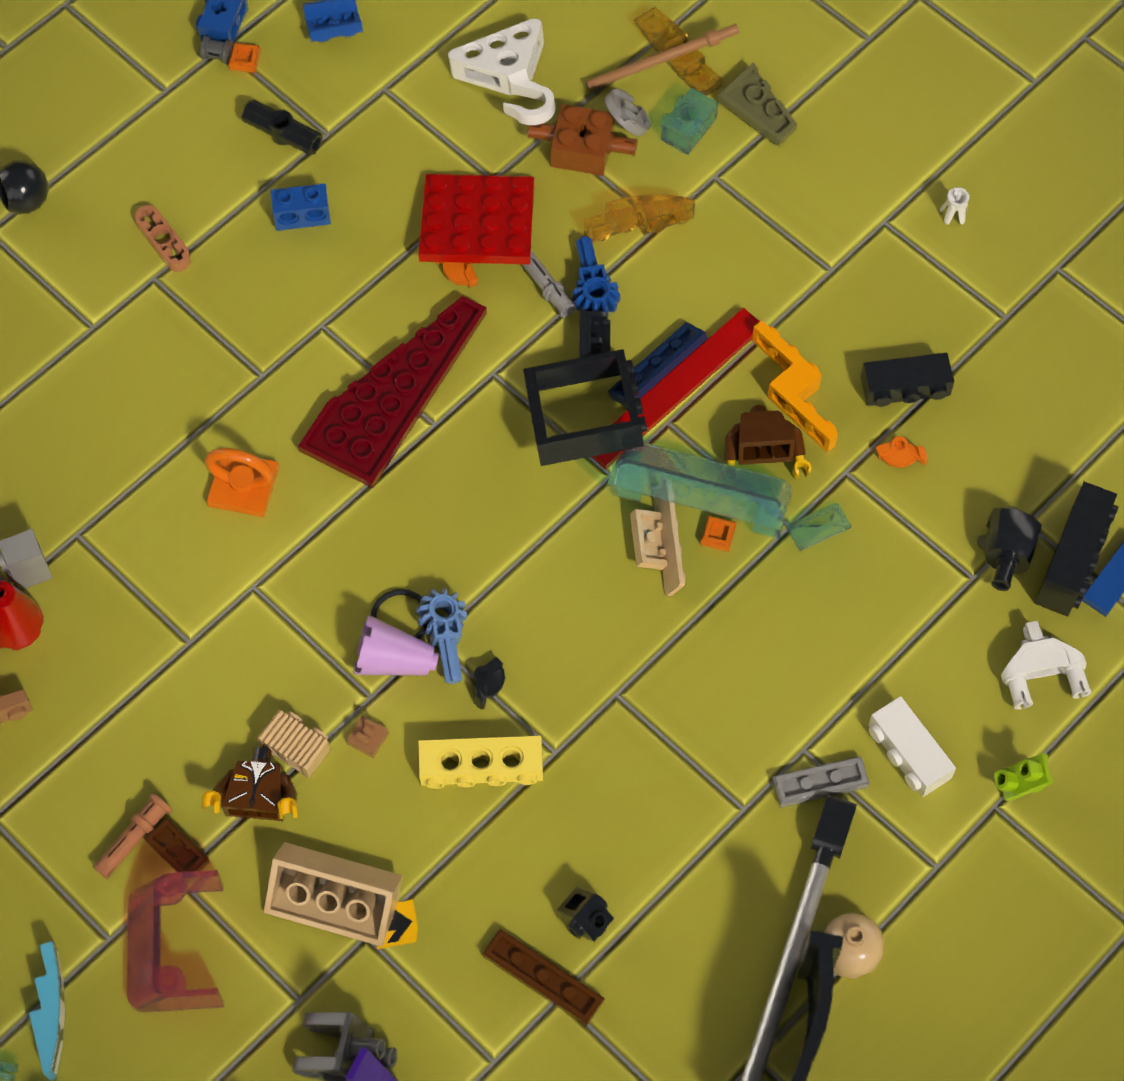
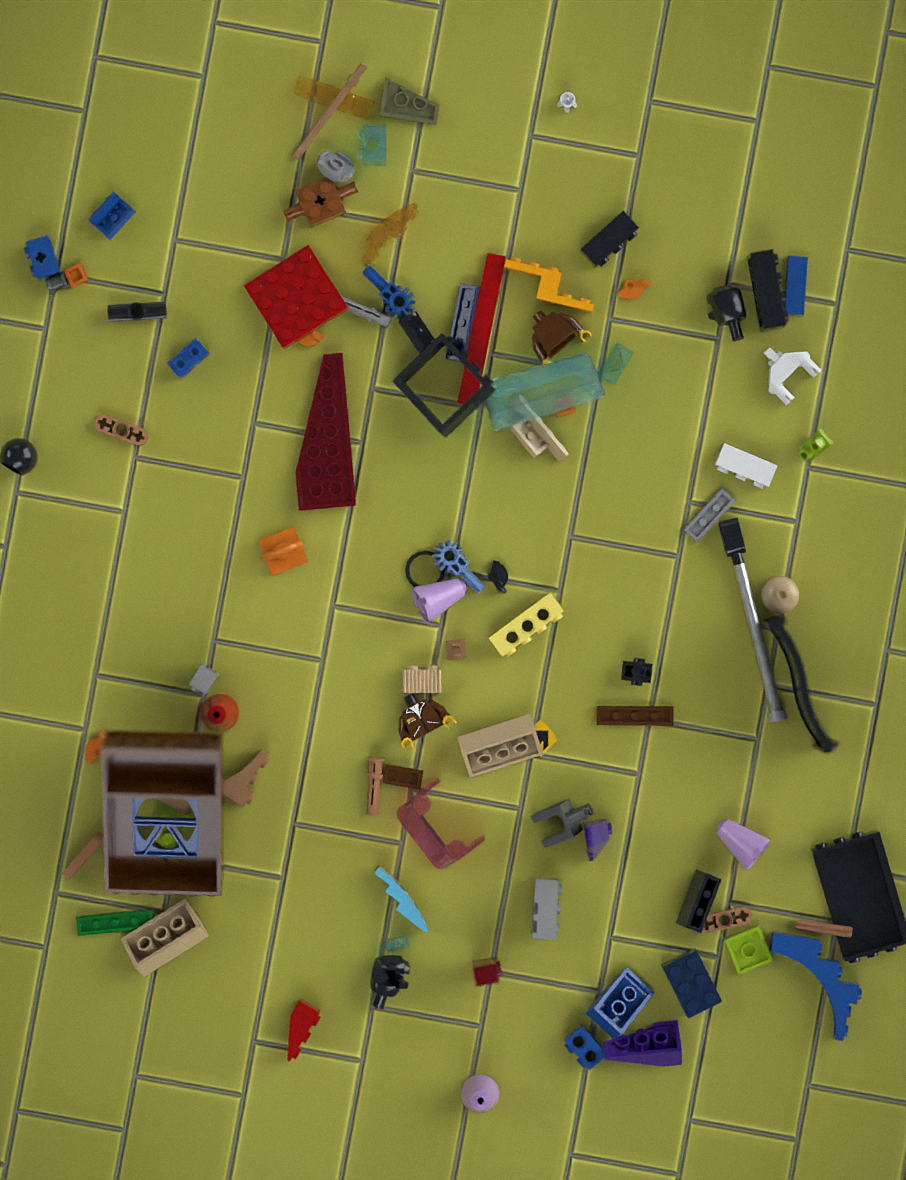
camera: 35 degrees left, 25 degrees up
white piece [448,19,555,125] -> none

